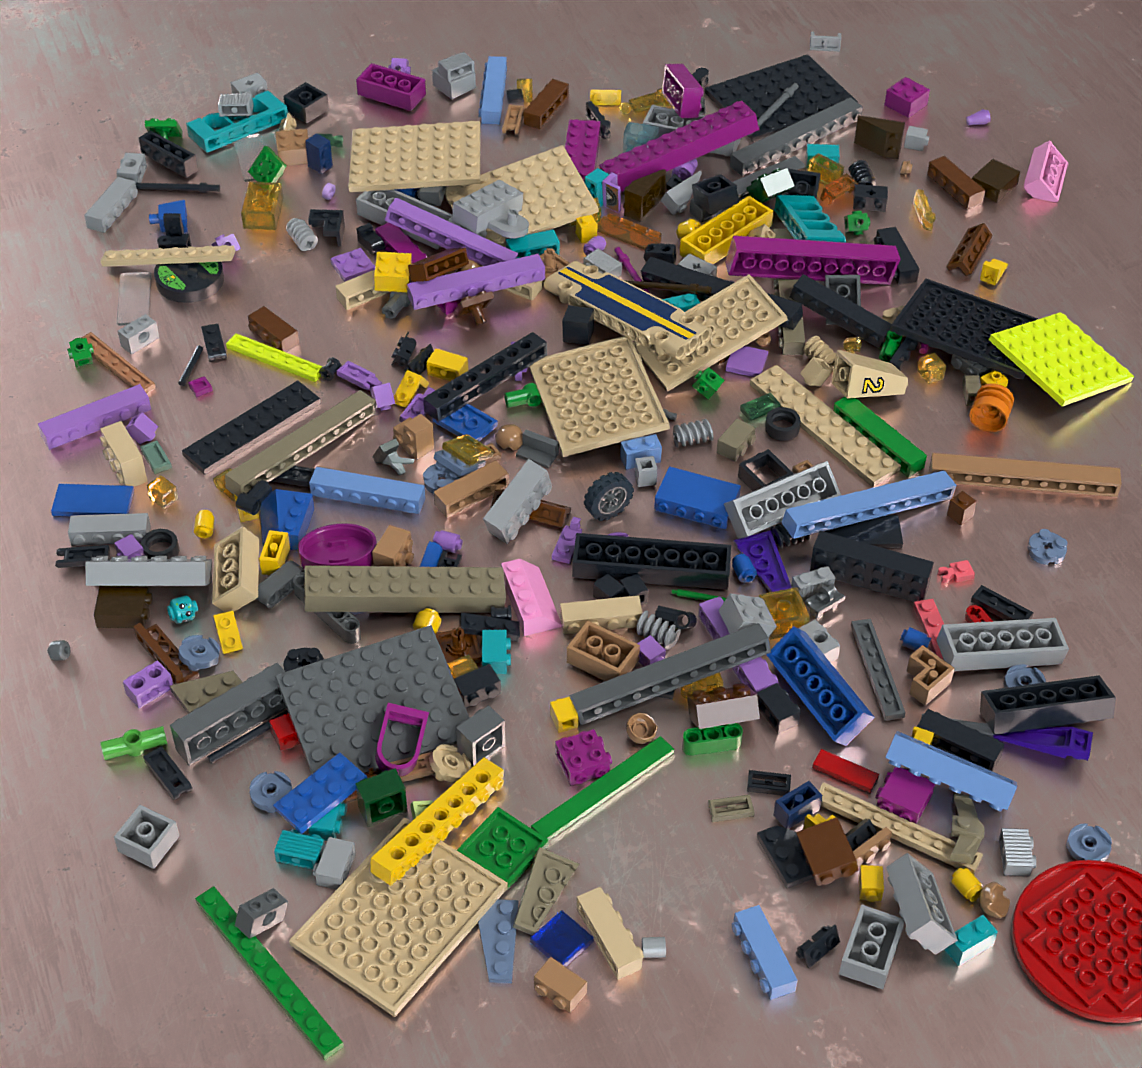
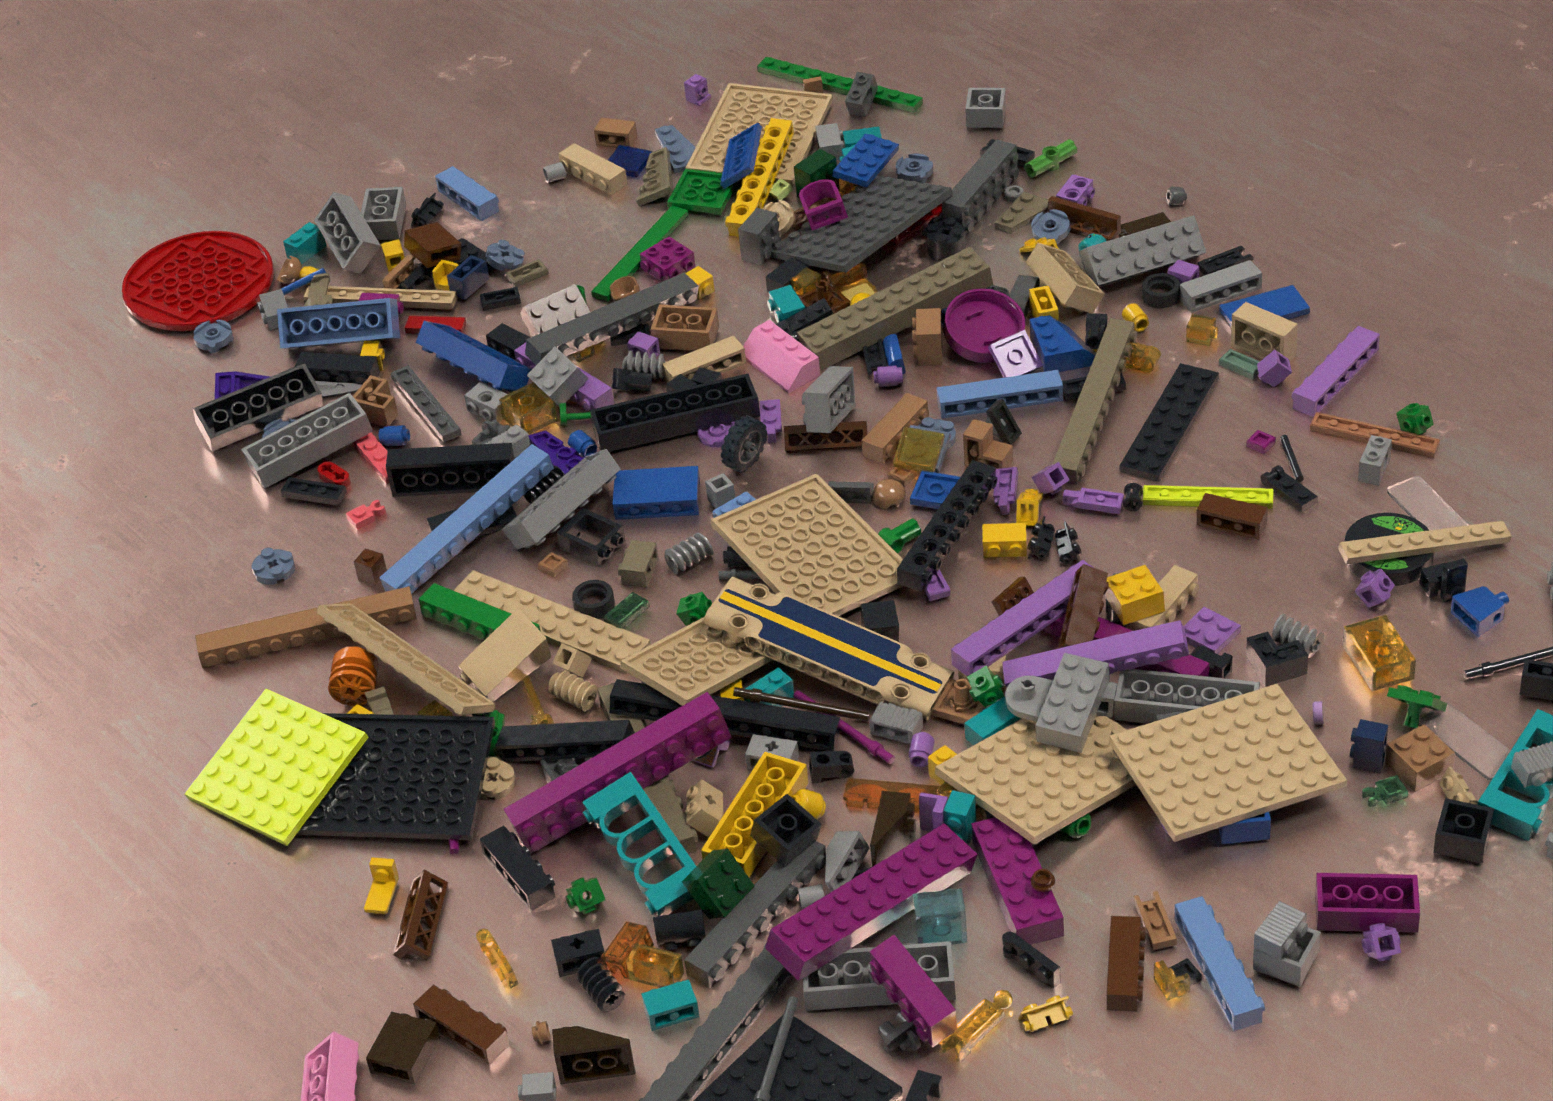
camera: 165 degrees right, 5 degrees down
none -> blue bar [281,268,326,296]
none -> tan plate [317,603,495,716]
none -> sand blue plate [485,240,525,271]
none -> medium lavender brick [684,74,711,106]
none -> blue tile [720,123,762,189]
none -> medium nougat tile [803,76,823,93]
none -> green brick [967,665,1004,707]
none -> plate [988,330,1043,378]
none -> reddish brown plate [1031,869,1055,892]

